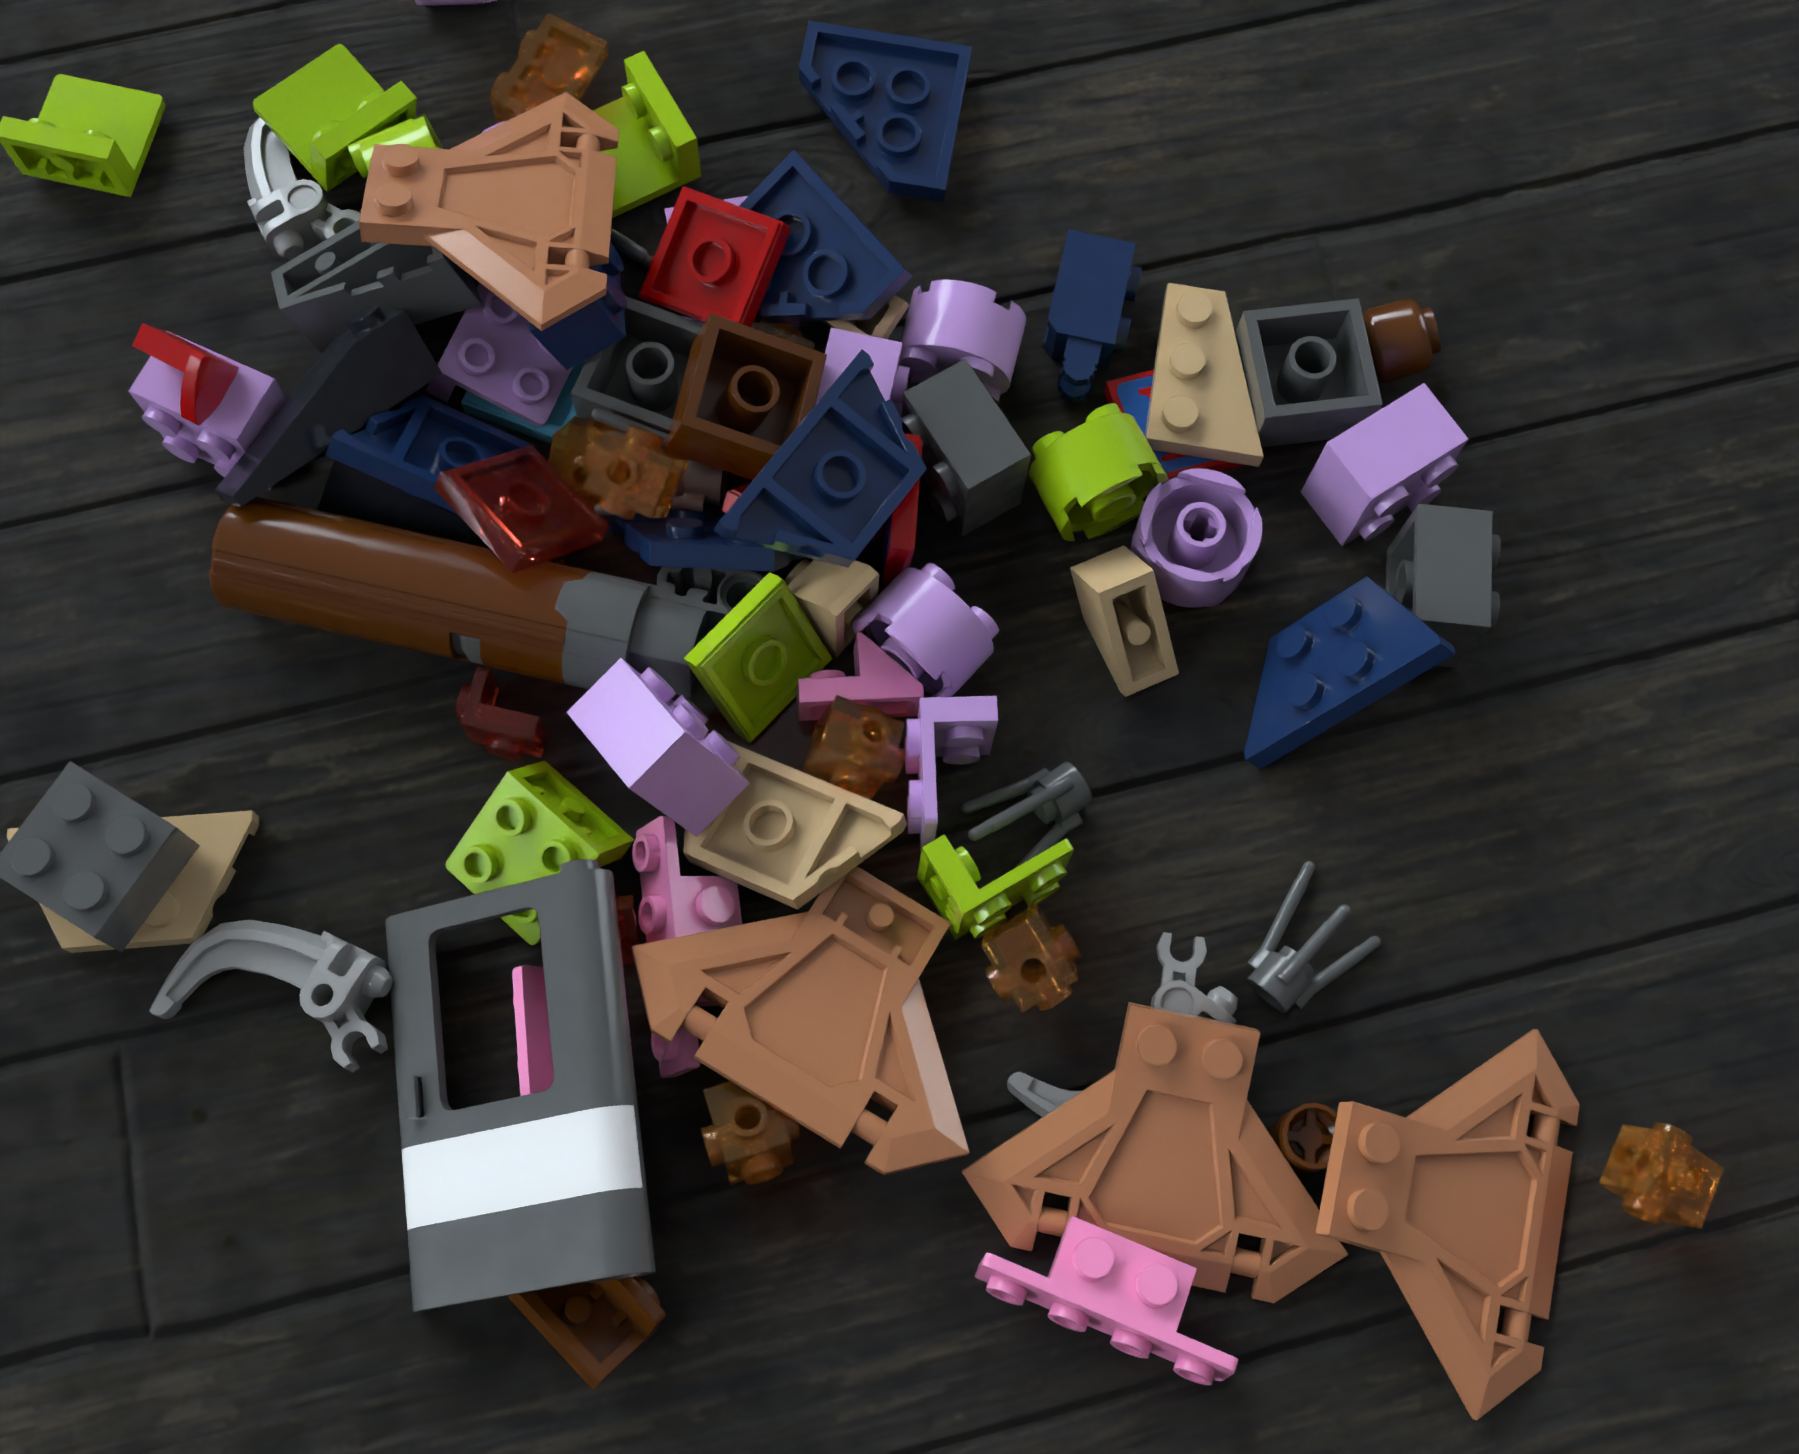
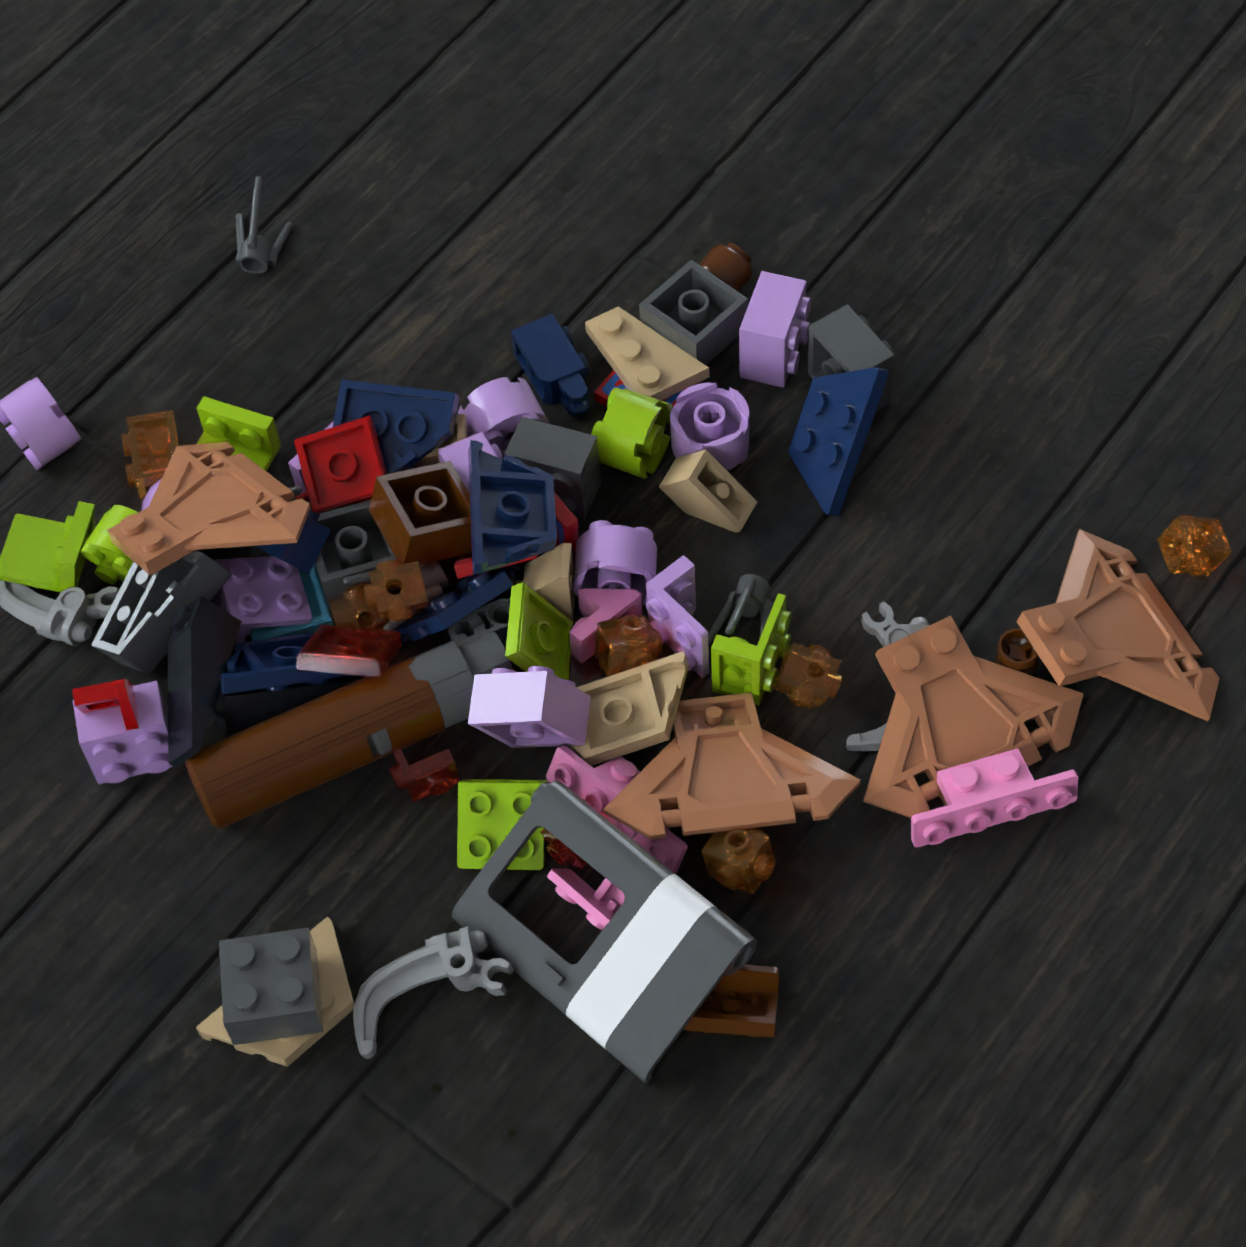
camera: 30 degrees left, 15 degrees down
dark blue plate [799,21,972,202] -> none
dark grey plant [1247,861,1381,1013] -> none

